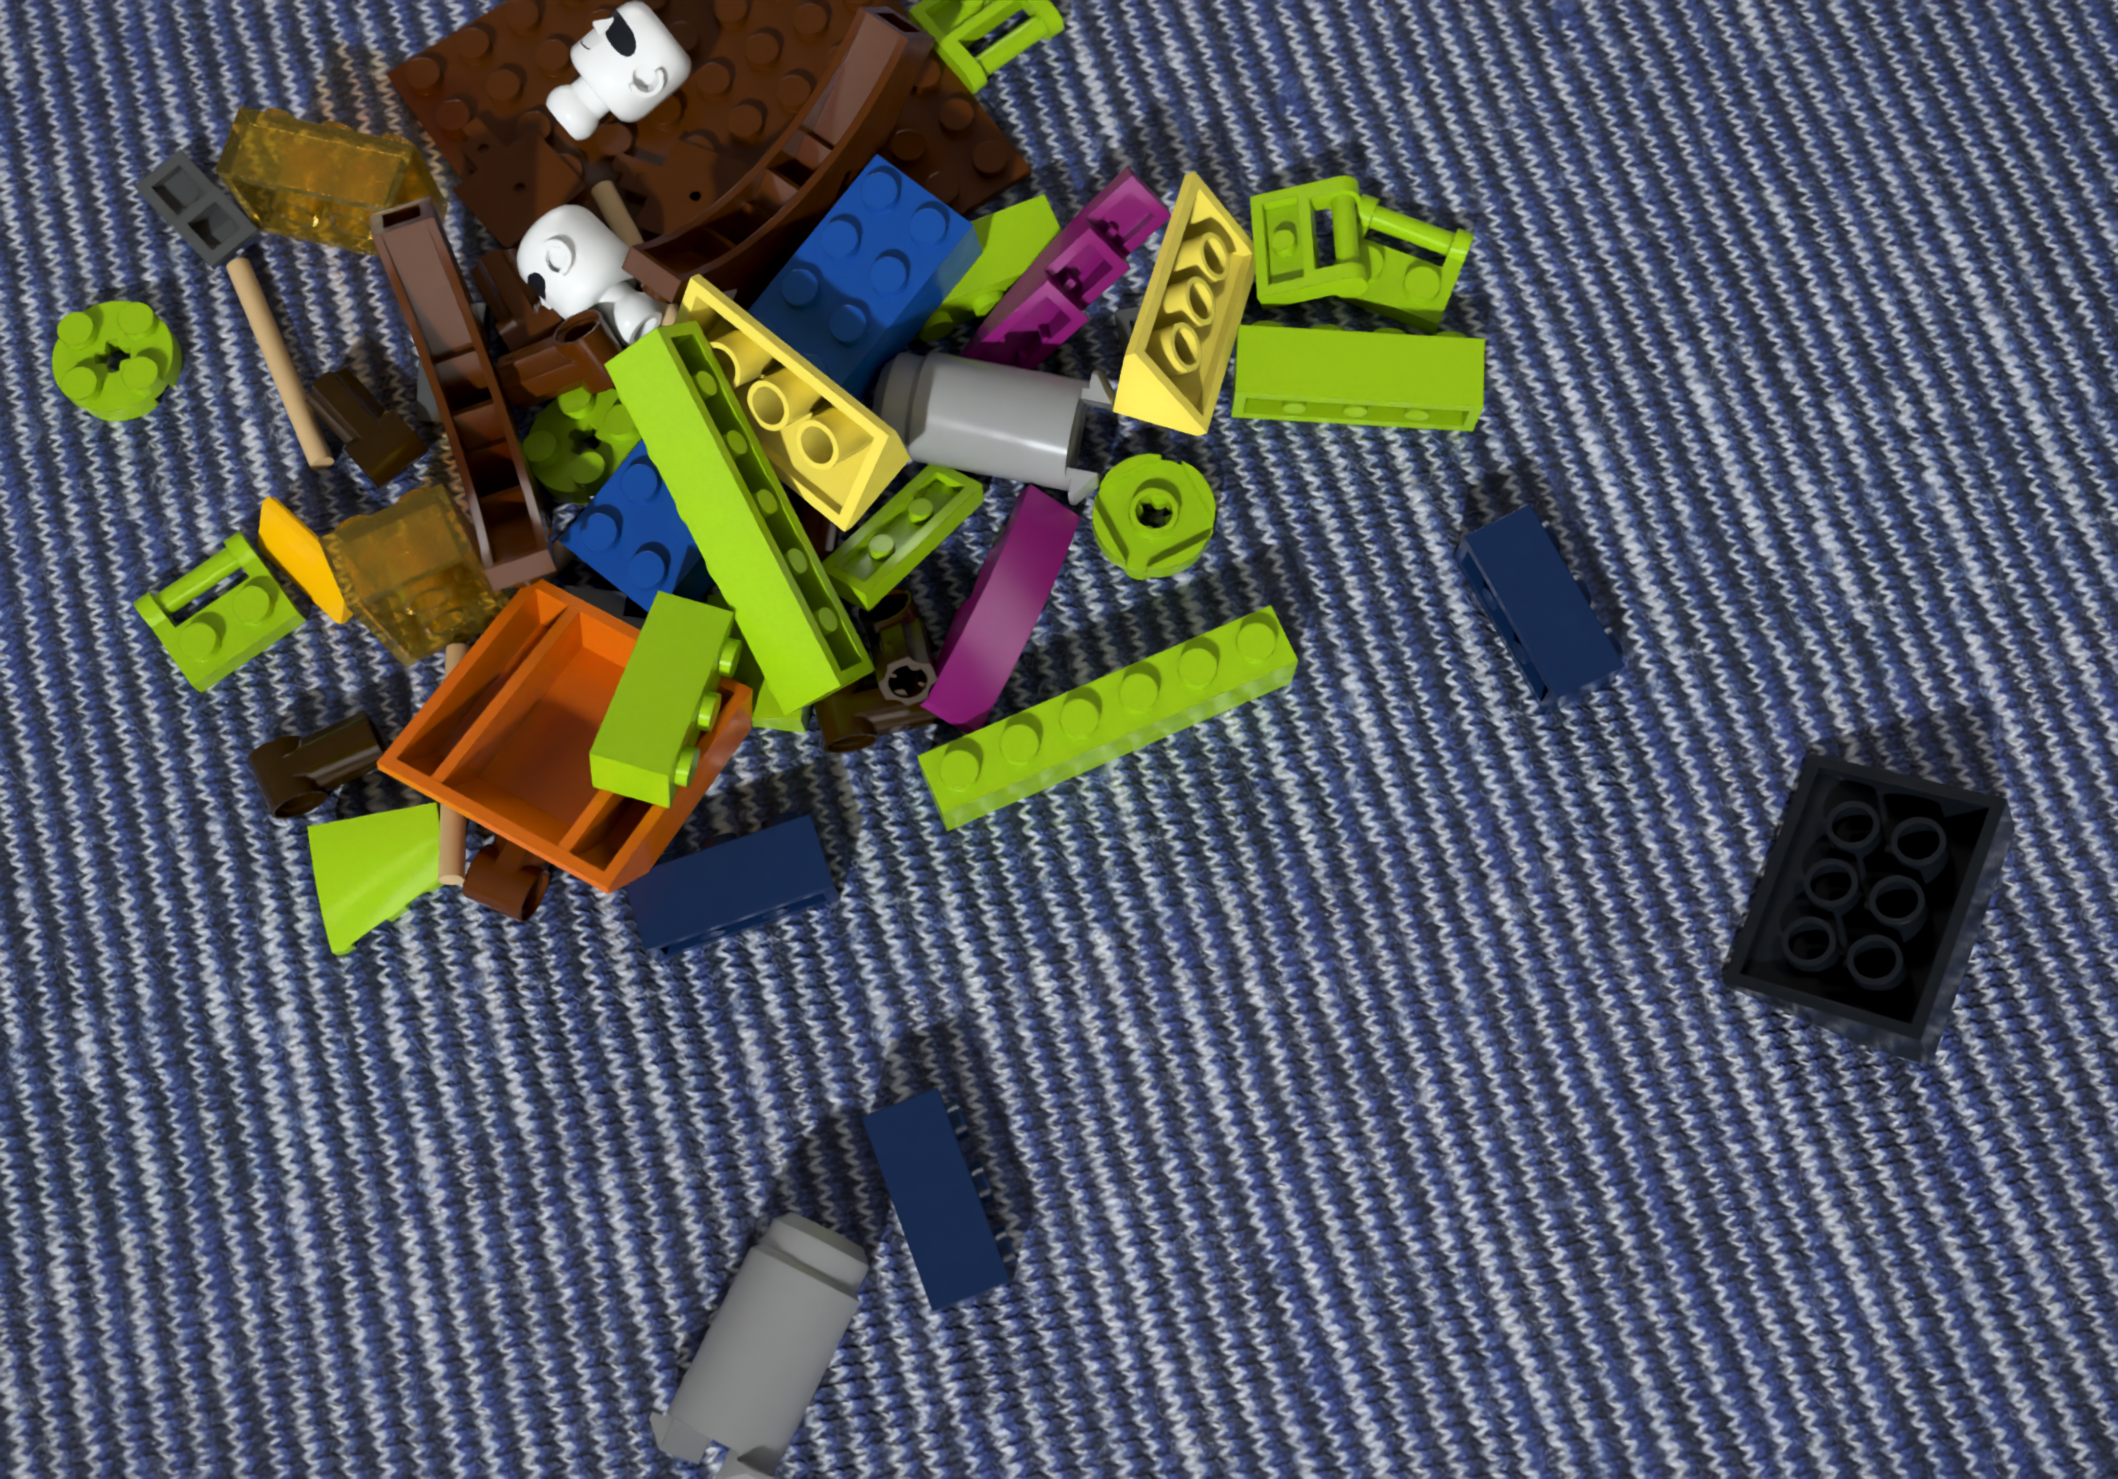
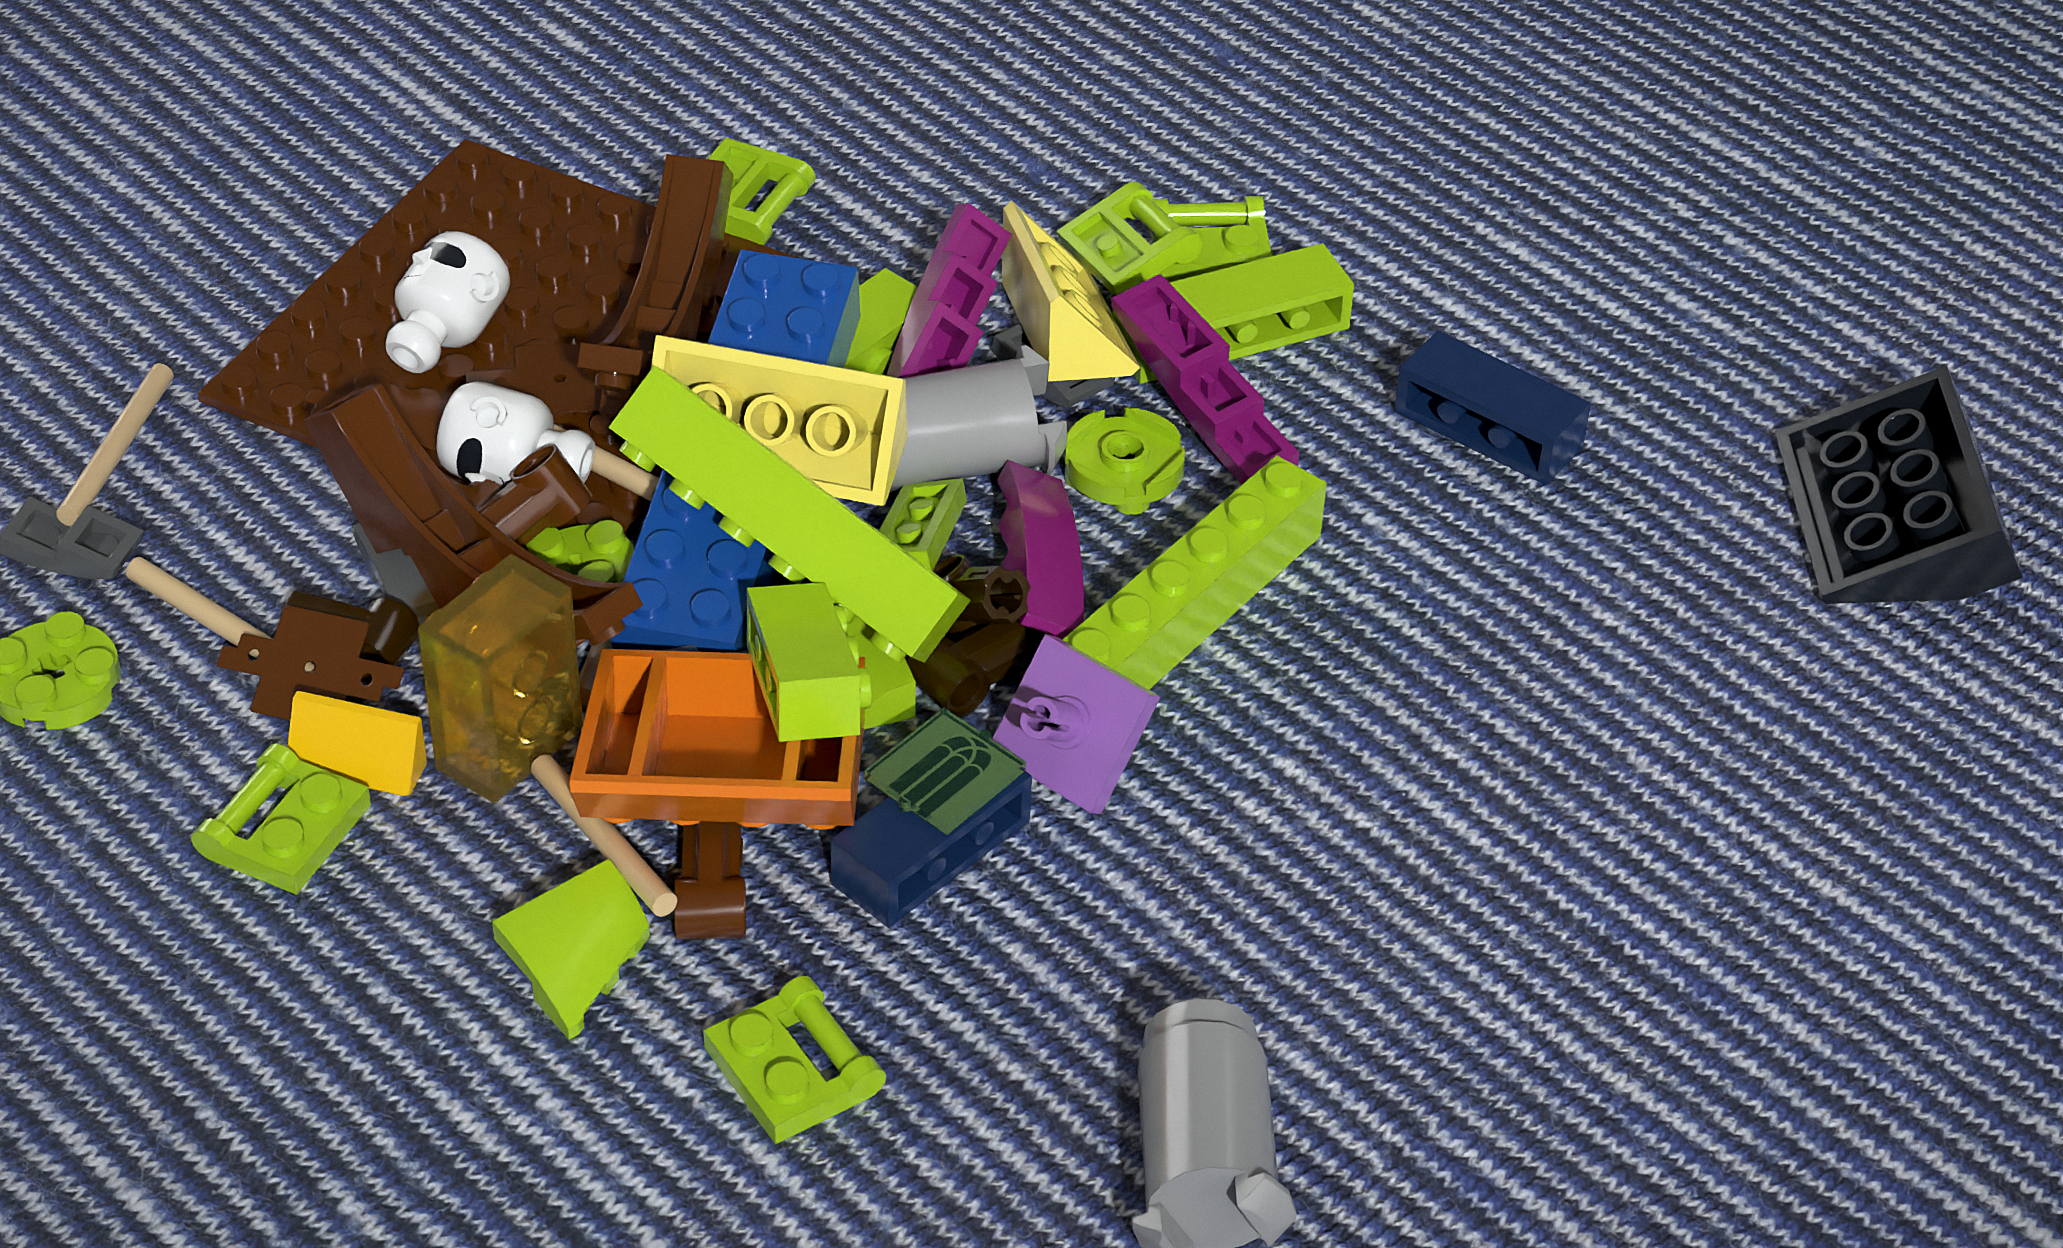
camera: 30 degrees left, 30 degrees down
clear yellow brick [215,107,448,257] -> none
dark brown piece [248,710,387,819] -> none
dark blue brick [862,1087,1019,1313] -> none
none -> tan bar [56,363,174,526]
none -> reddish brown piece [217,605,405,721]
none -> lime plate [703,976,886,1145]
none -> clear green piece [864,708,1026,835]
none -> medium lavender tile [989,634,1161,814]
none -> magenta slope [1112,274,1299,485]

